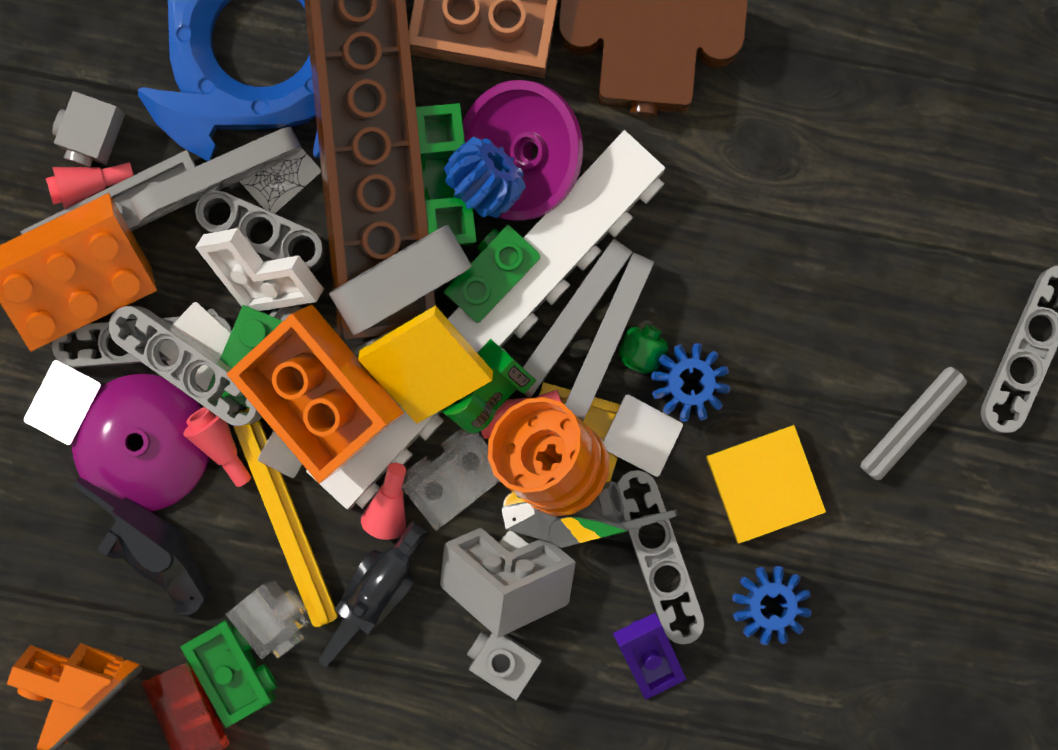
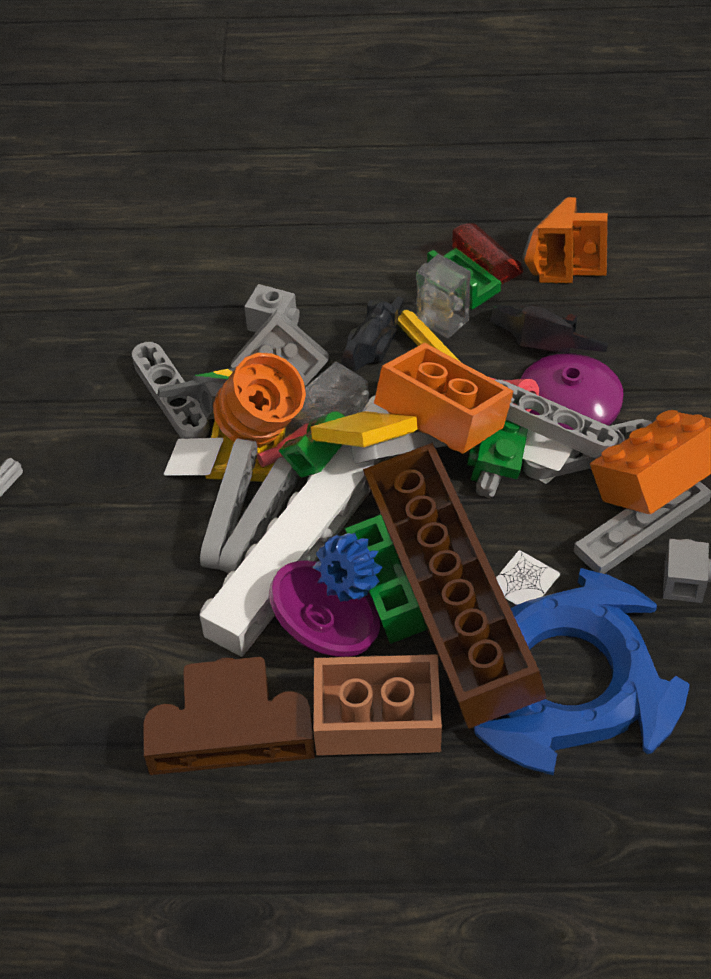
camera: 170 degrees right, 35 degrees down
white sticker [24,360,100,445] -> none
coral cone [46,162,134,210] -> none
light grey beam [130,127,302,223] -> none
light grey beam [195,190,327,273] -> none
white plate [195,228,324,311] -> none
light grey beam [329,225,472,335] -> none
coral cone [361,462,406,540] -> none
green bracket [444,225,540,323] -> none
dark purple slope [613,613,687,700] -> none
green piece [618,324,669,374] -> none
blue gear [651,343,730,422] -> none
yellow tile [706,425,826,544] -> none
blue gear [732,566,811,645] -> none

